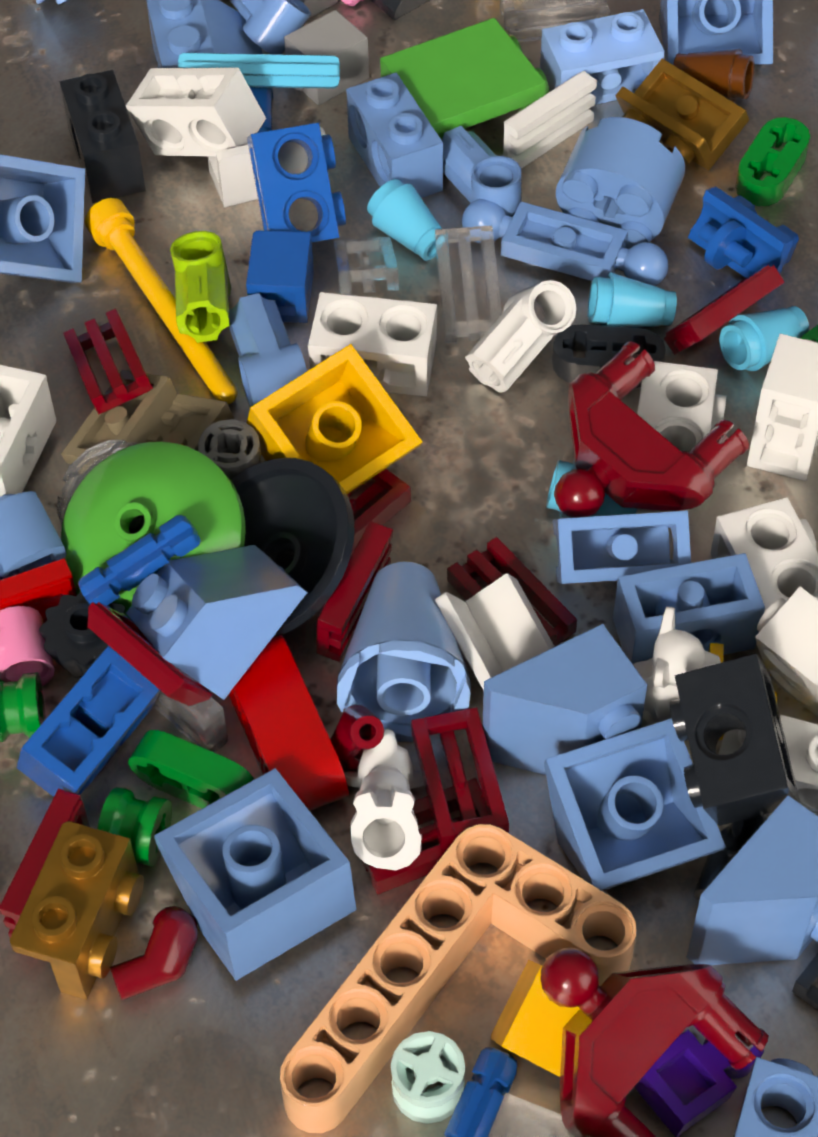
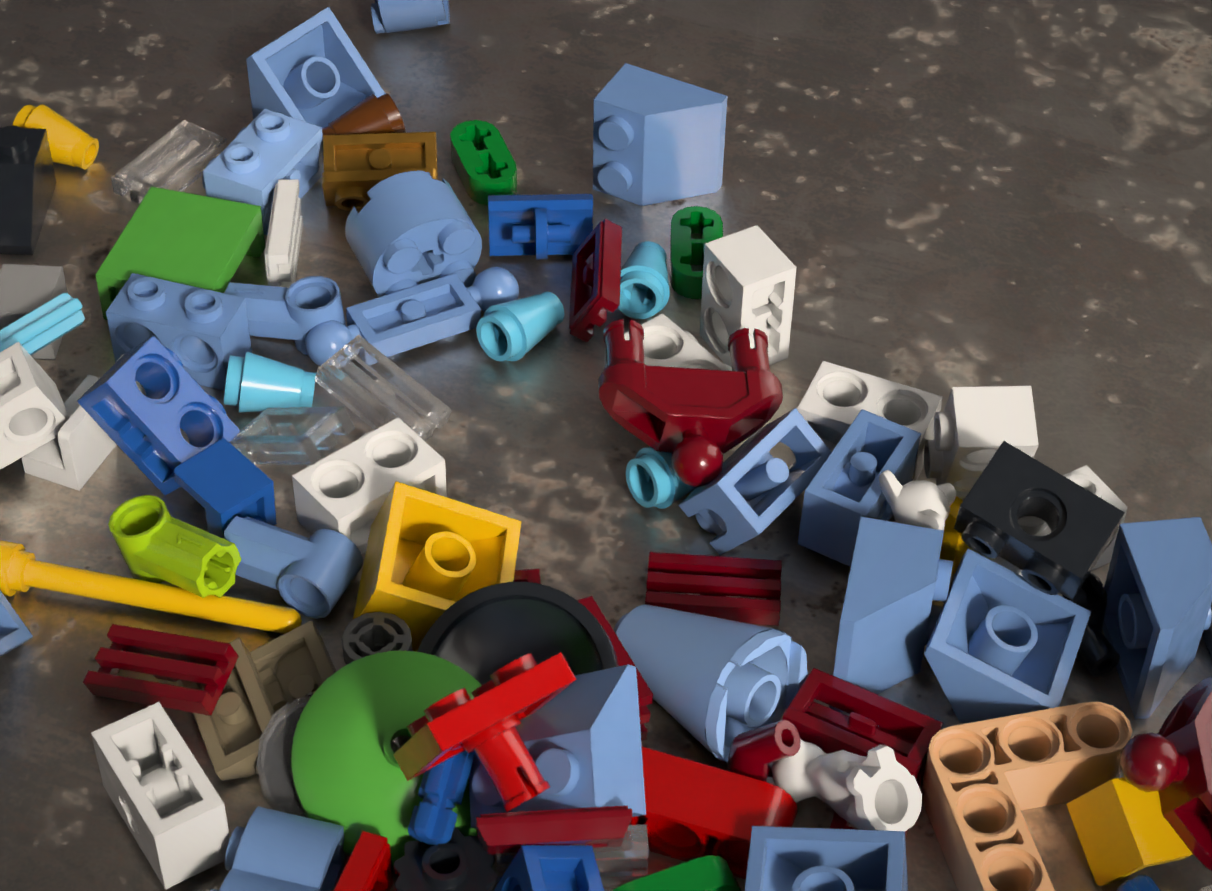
camera: 50 degrees left, 10 degrees down
white panel [435,573,555,691] -> none
white piece [465,280,576,393] -> none
black beam [552,325,666,388] -> none
none -> red plate [393,652,577,812]

